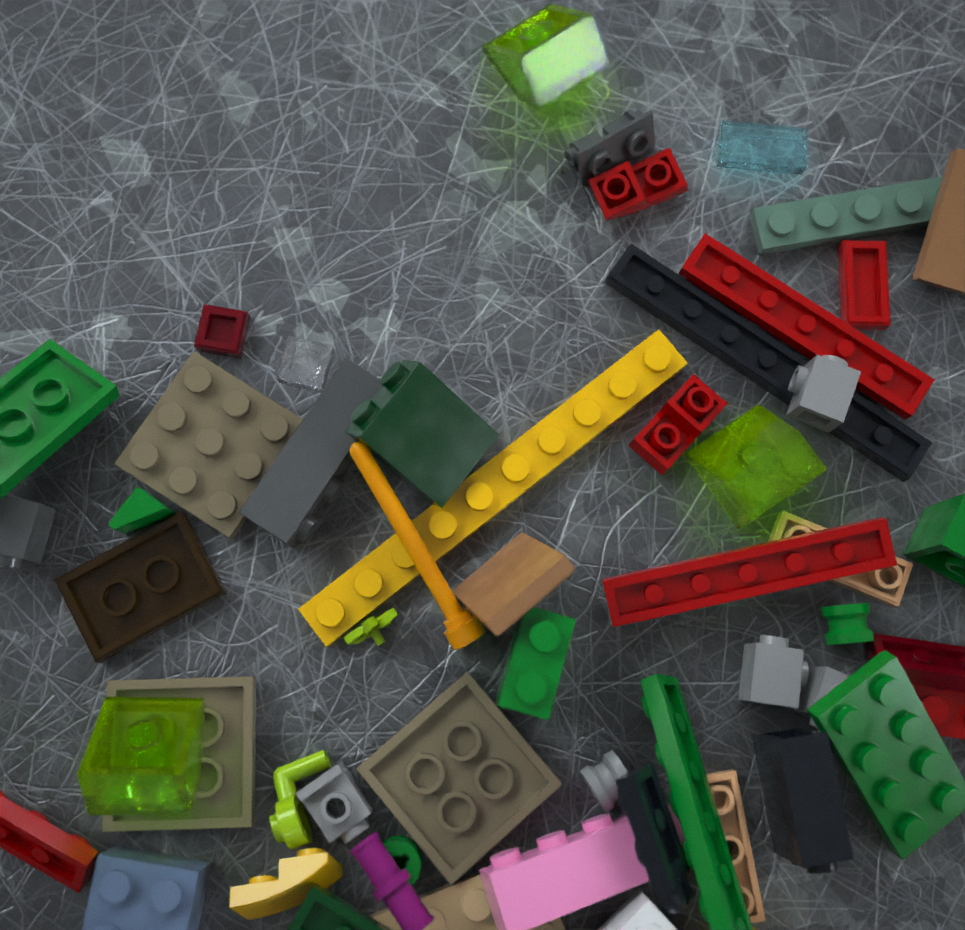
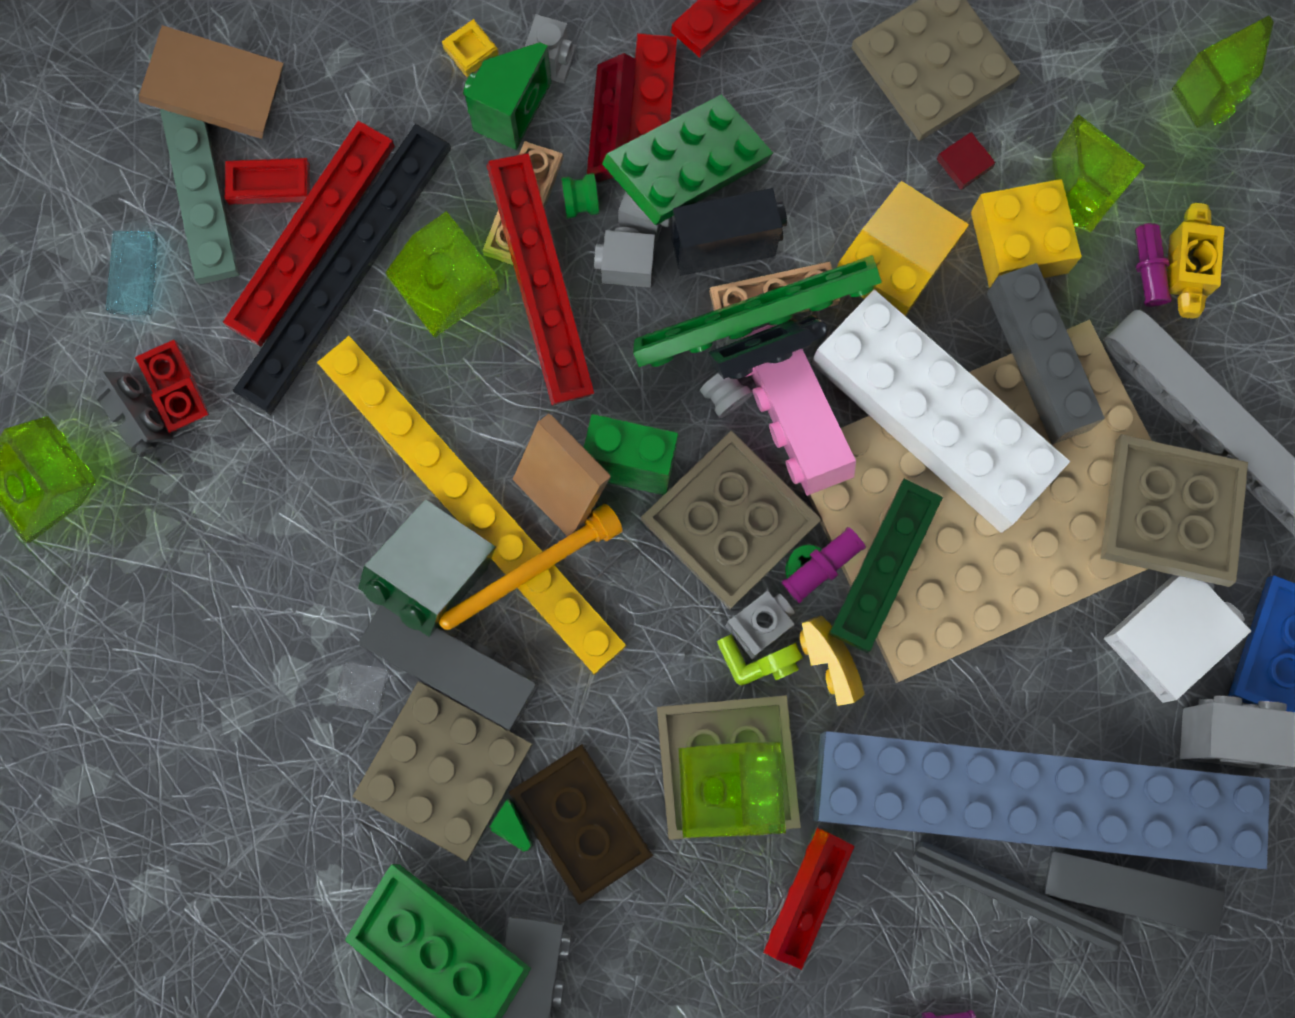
camera: 90 degrees left, 0 degrees up
dark red tile [194,304,250,359] -> none
lime plant [344,607,398,646] -> none
red slope [628,374,728,475] -> none
light grey brick [786,355,861,433] -> none

